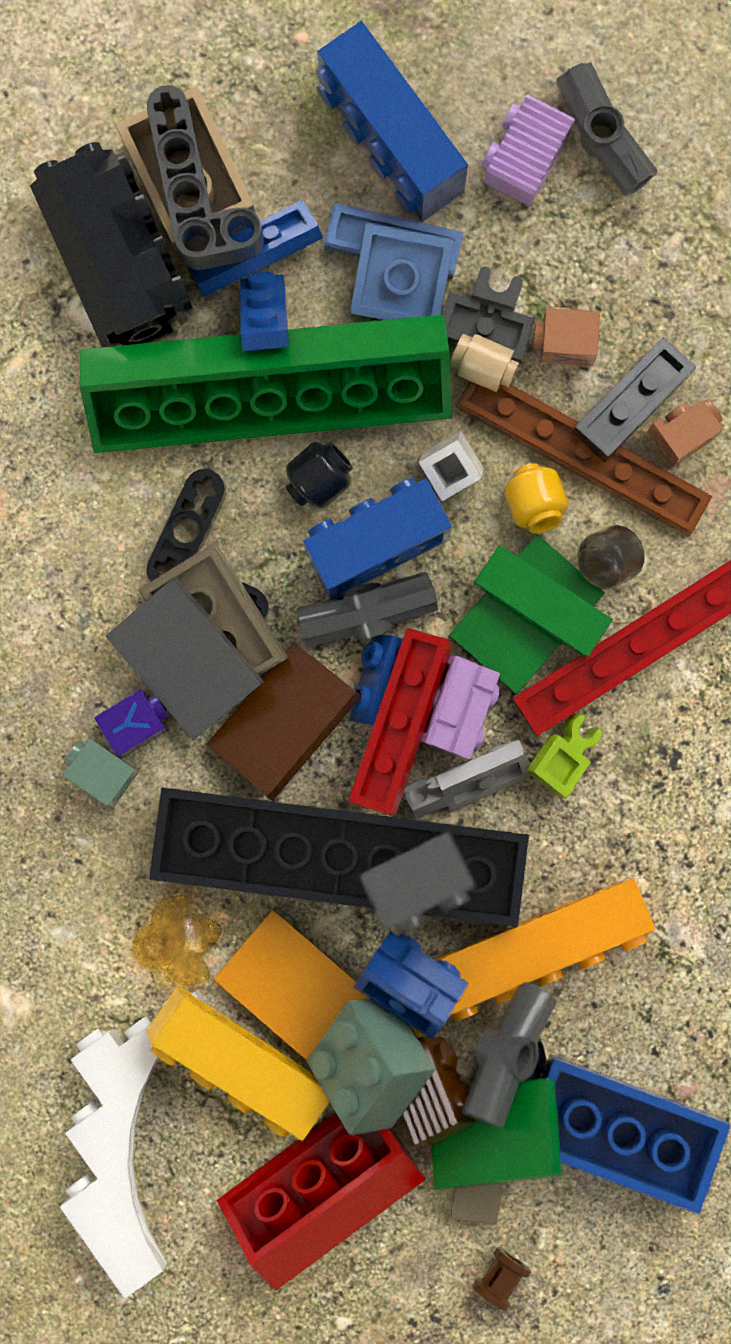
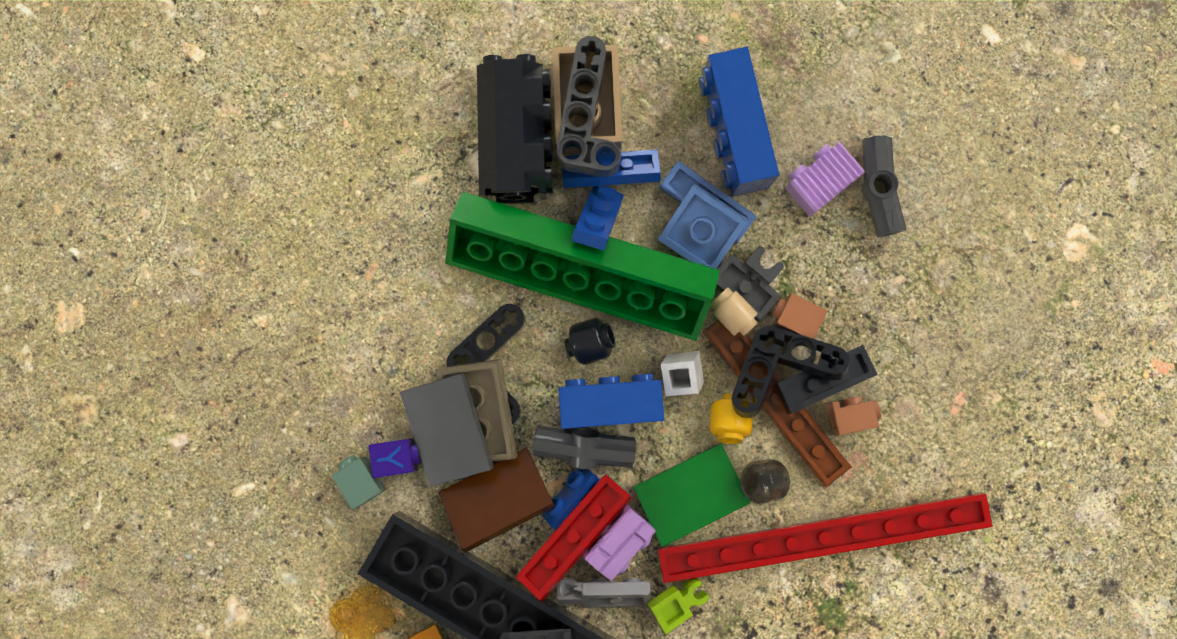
camera: 20 degrees right, 0 degrees up
green tile [474,545,613,659] -> none
none -> black beam [732,326,850,418]

